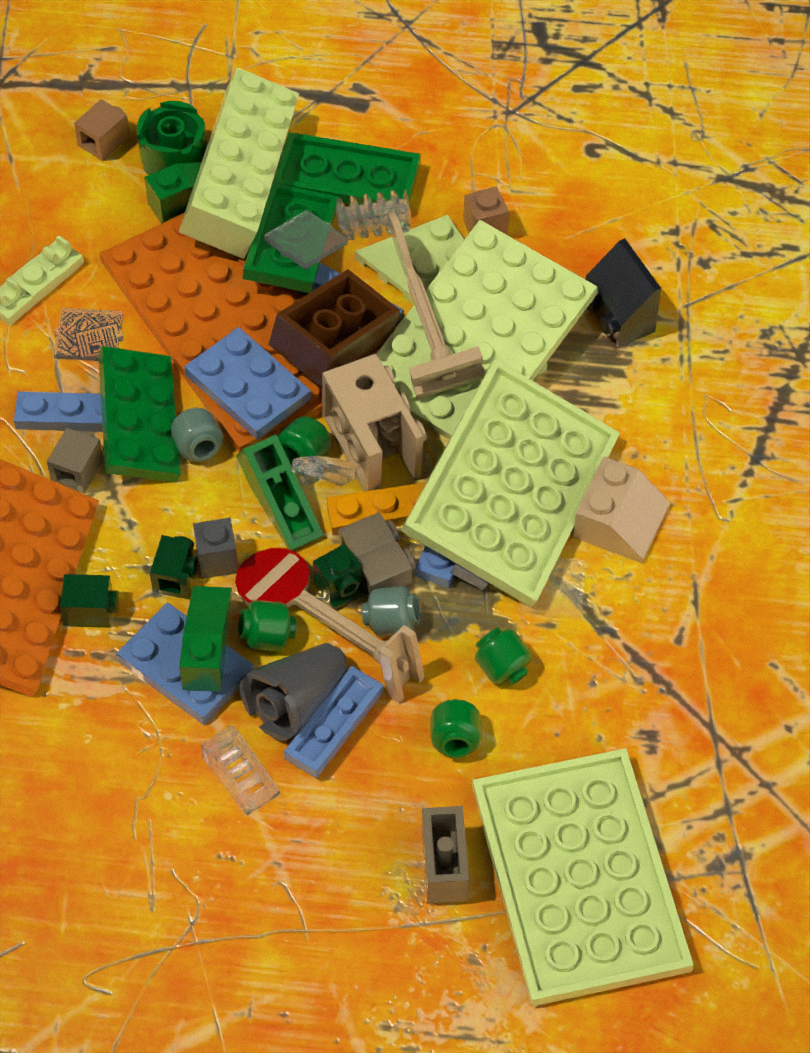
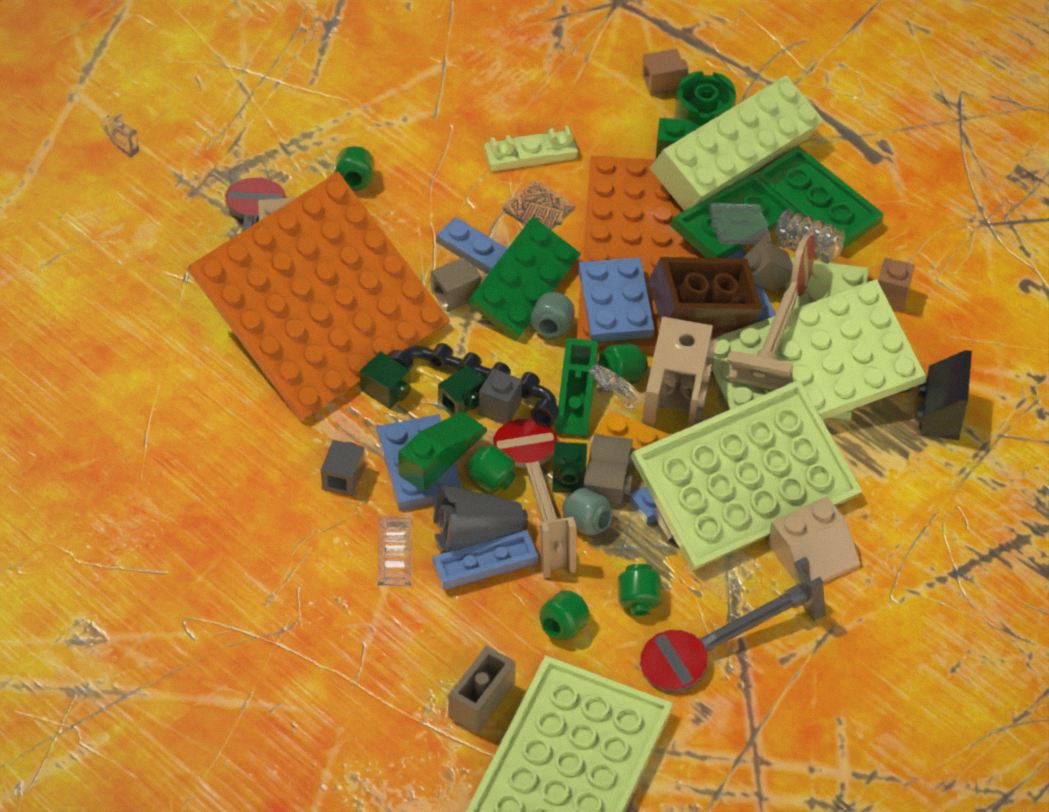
camera: 35 degrees right, 5 degrees down
none -> dark grey brick [321,440,365,496]
none -> black bar [389,343,559,427]
none -> piece [640,556,826,693]
none -> dark tan brick [742,240,793,293]

